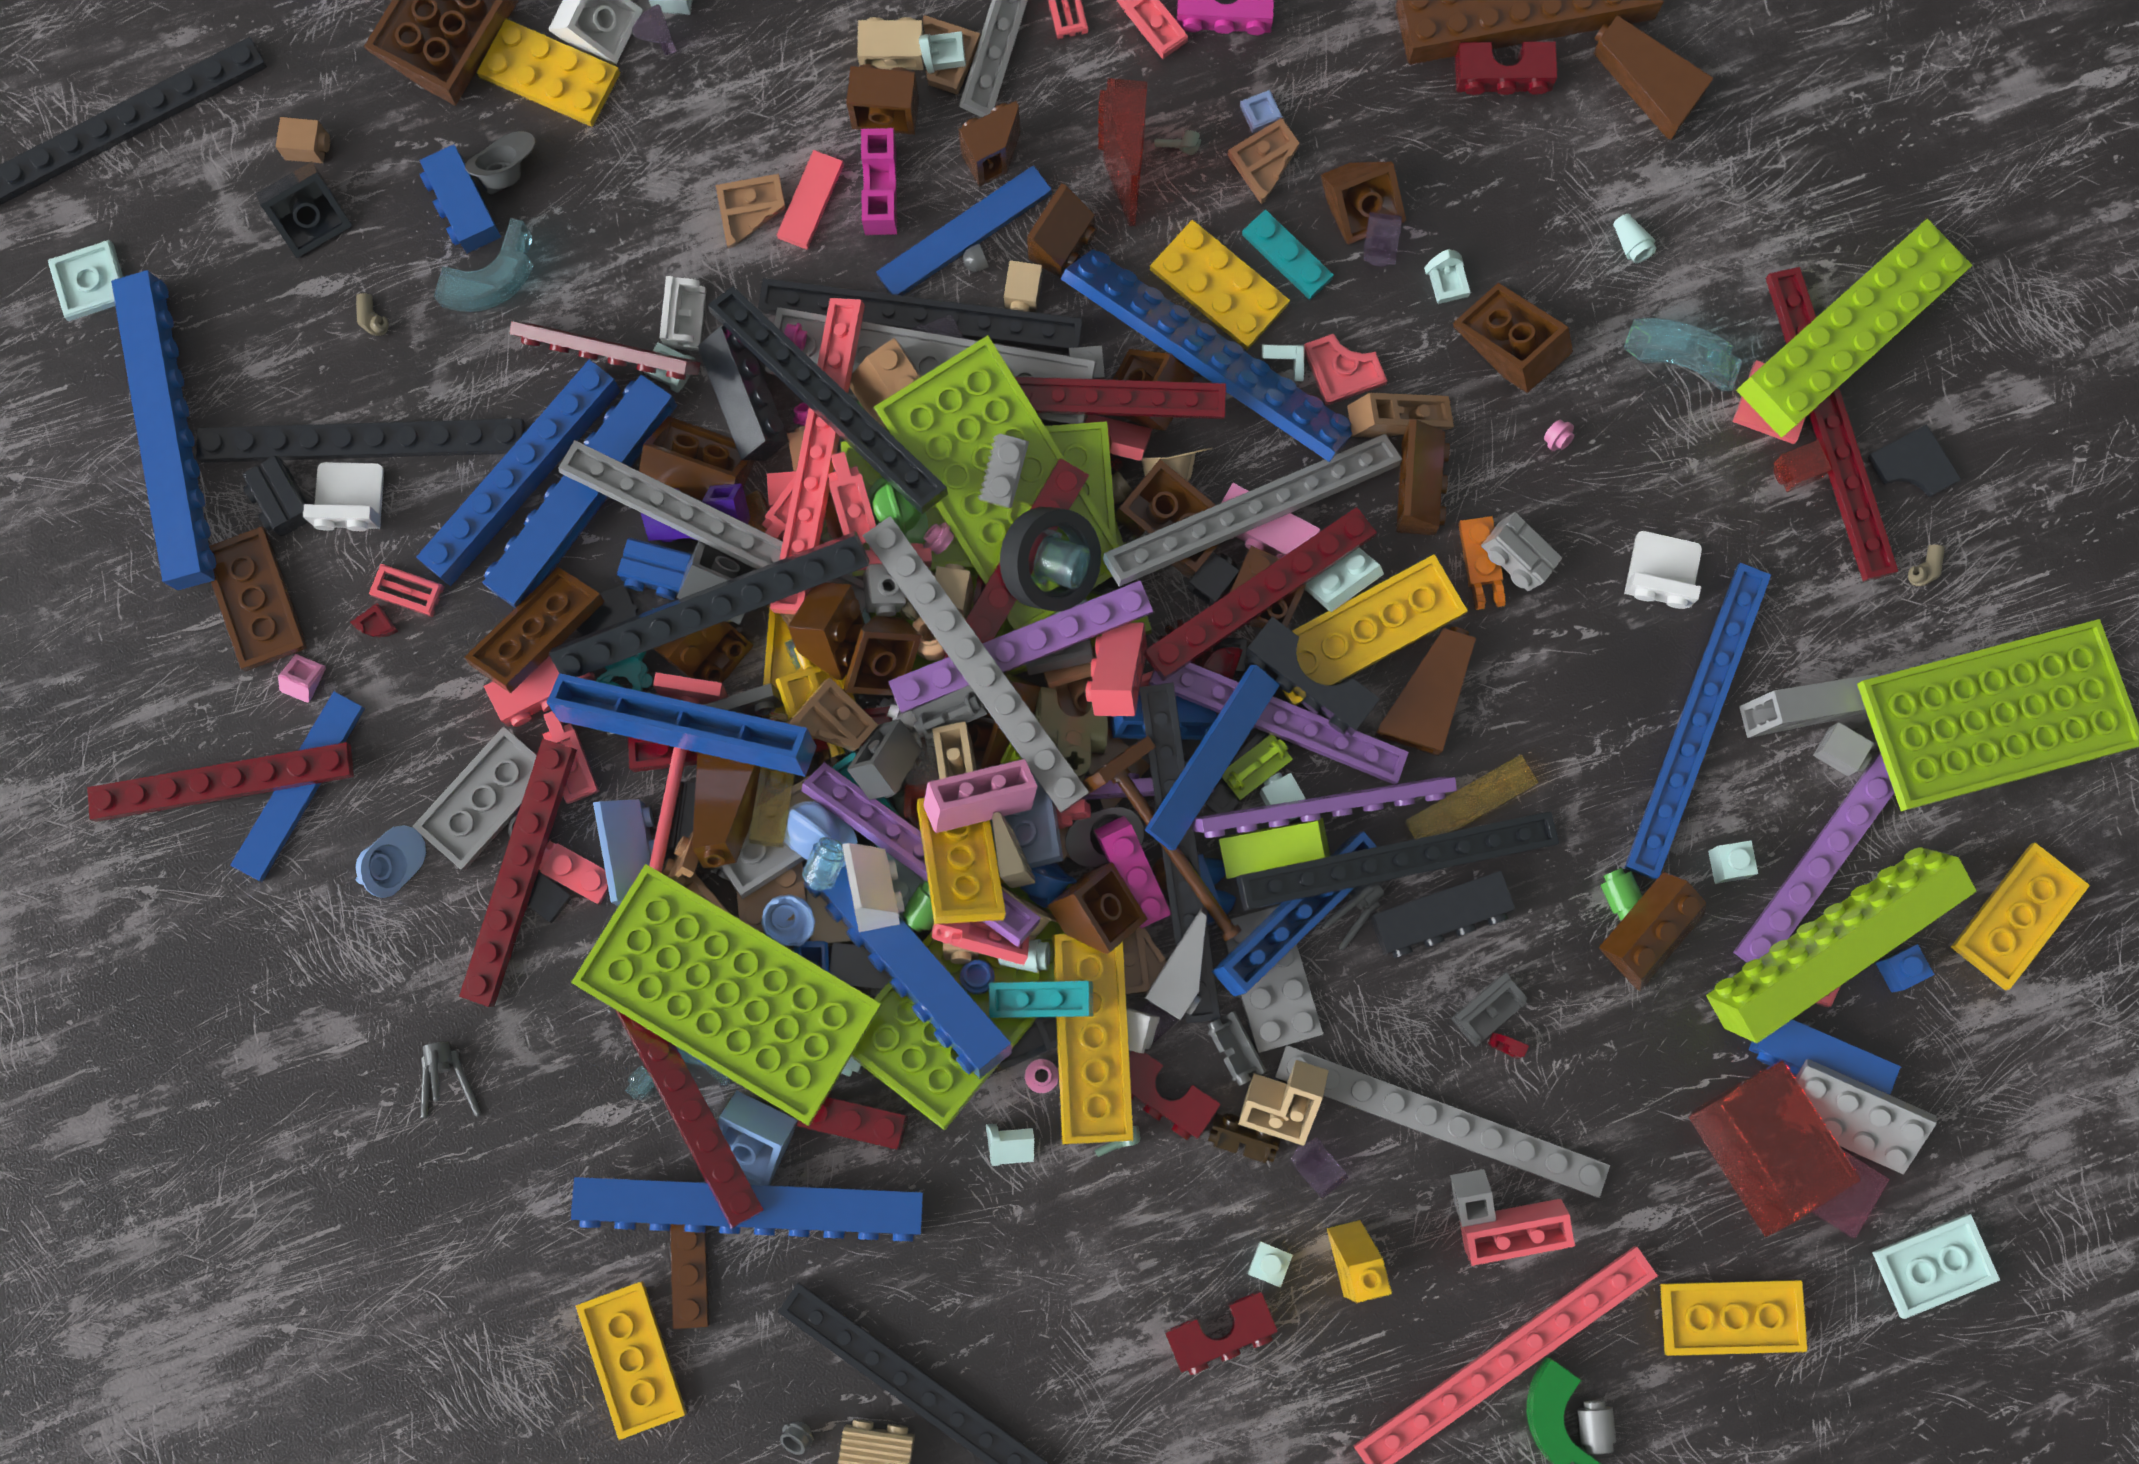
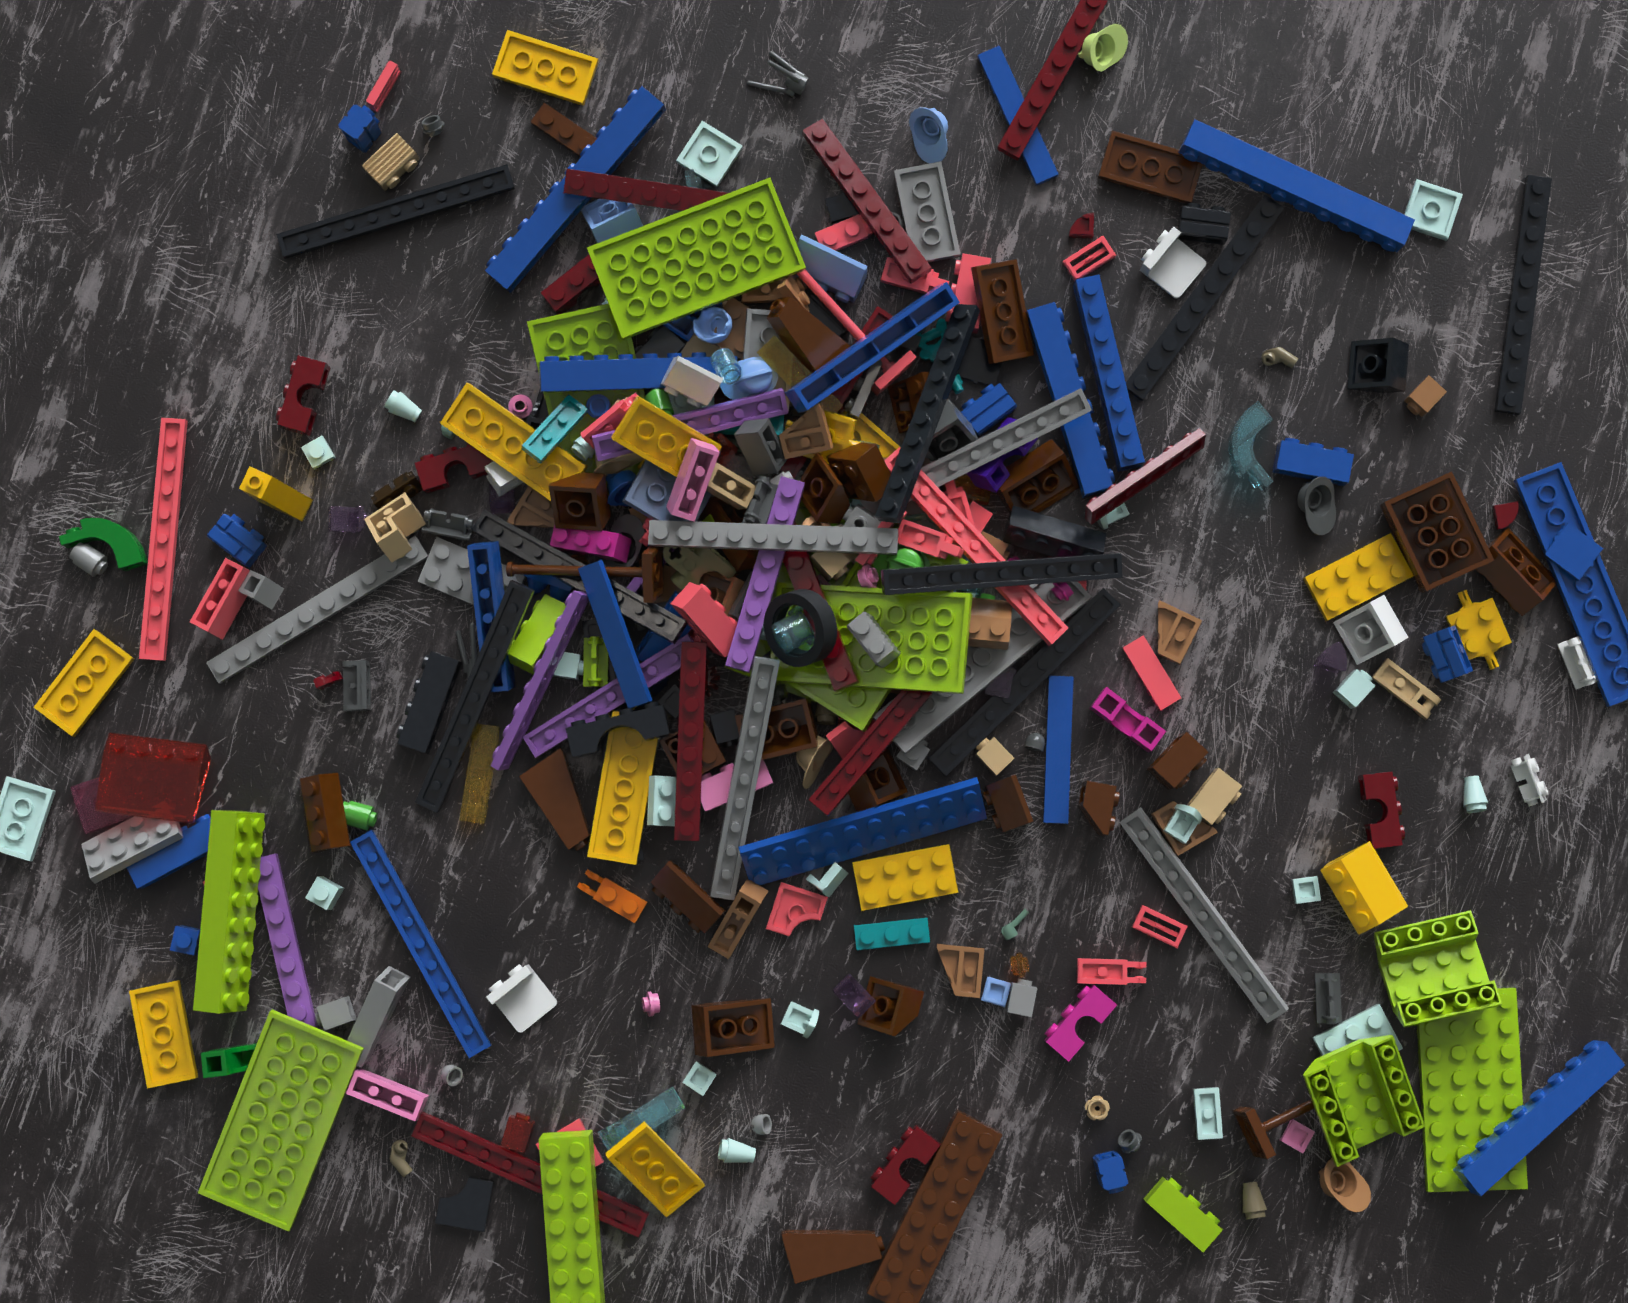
camera: 130 degrees right, 5 degrees up
bright pink slope [278,654,326,702] -> none
white hinge [659,276,706,351] -> none
light aqua tile [986,1124,1034,1166] -> none
dark tan slope [992,812,1035,889] -> none
clear red slope [1098,78,1147,226] -> none
light grey slope [1145,907,1207,1020] -> none
dark red tile [1200,647,1243,679] -> none
light grey brick [1481,512,1562,591] -> none
none -> green arch [201,1043,257,1078]
none -> blue brick [207,514,267,568]
none -> bright pink brick [346,1068,429,1121]
none -> light aqua cone [384,391,422,422]
none -> light grey hinge [441,1065,463,1086]
none -> yellow plate [605,1121,705,1218]
none -> light aqua plate [676,121,743,188]
none -> light aqua plate [682,1061,717,1096]
none -> light grey hinge [751,1114,772,1135]
none -> light grey brick [1006,978,1037,1017]
none -> clear orange plate [1011,952,1029,978]
none -> yellowish green piece [1078,24,1128,72]

